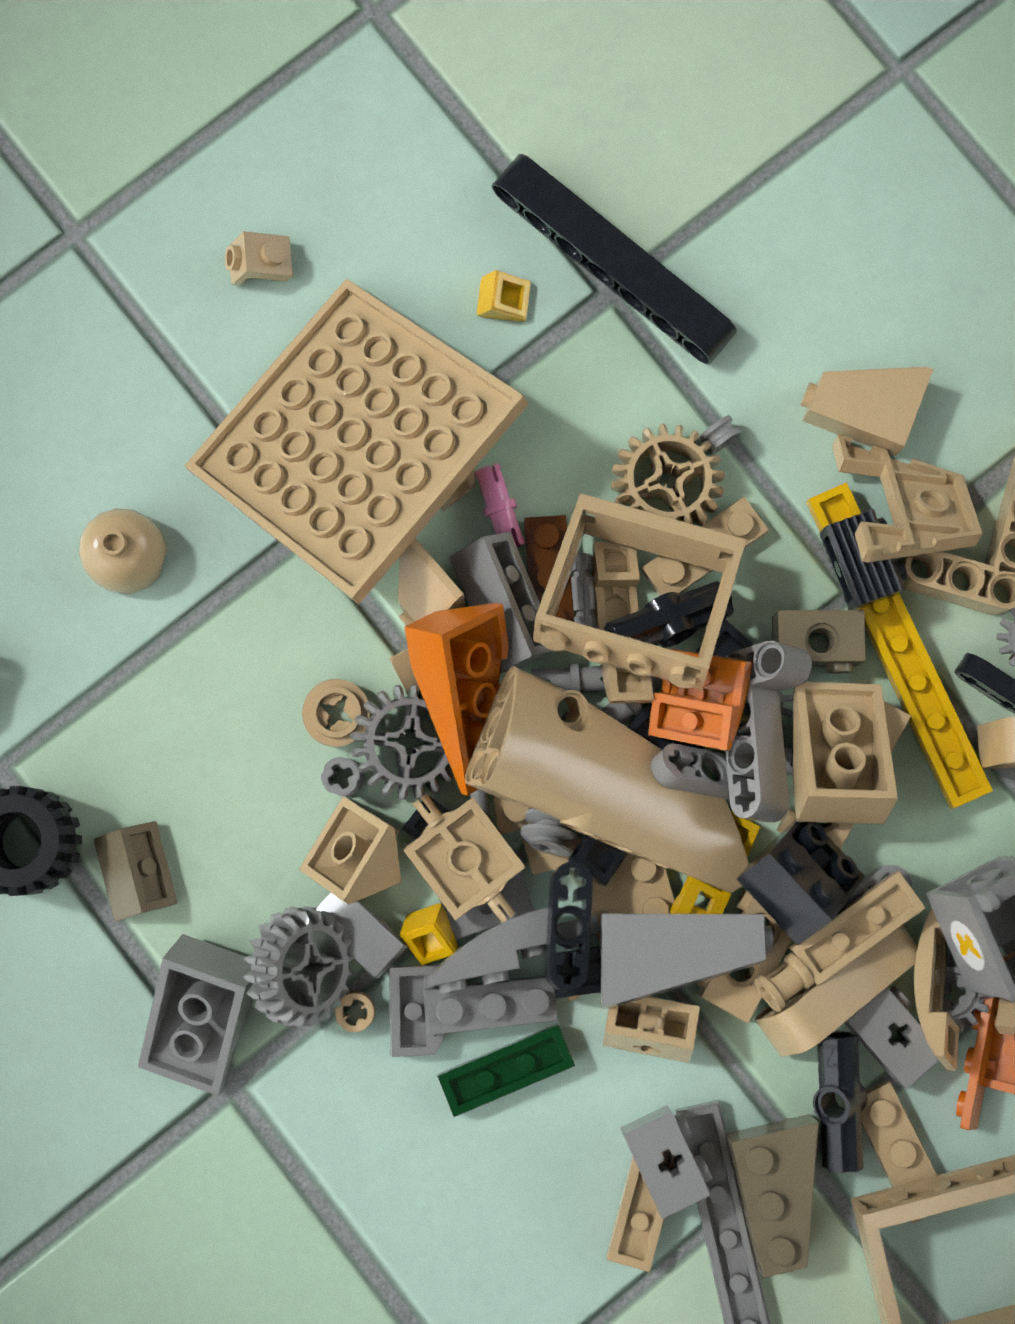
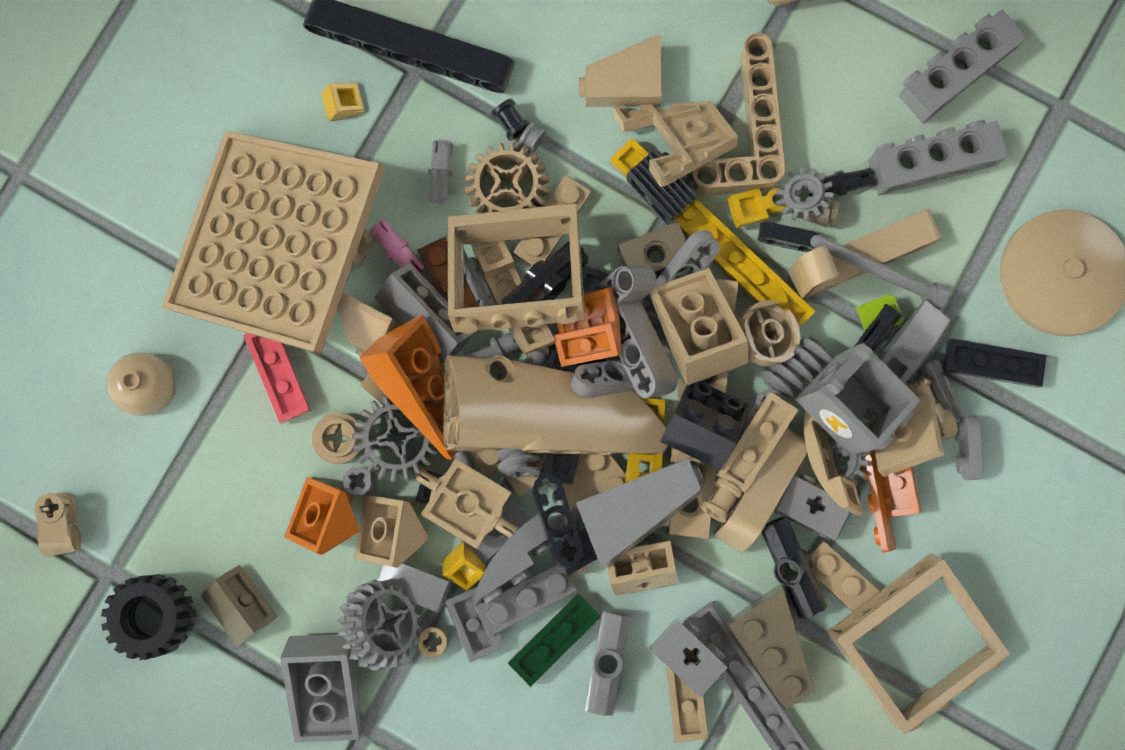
camera: 20 degrees left, 0 degrees up
tan bracket [225,231,293,285] -> none
none -> coral plate [243,333,311,424]
none -> orange slope [284,477,360,555]
none -> light grey axle [428,139,453,204]
none -> black bush [490,98,530,141]
none -> light grey piece [585,611,630,716]
none -> light grey beam [649,230,720,300]
none -> yellow plate [727,188,787,229]
none -> tan cylinder [737,300,801,367]
none -> light grey piece [761,335,832,399]

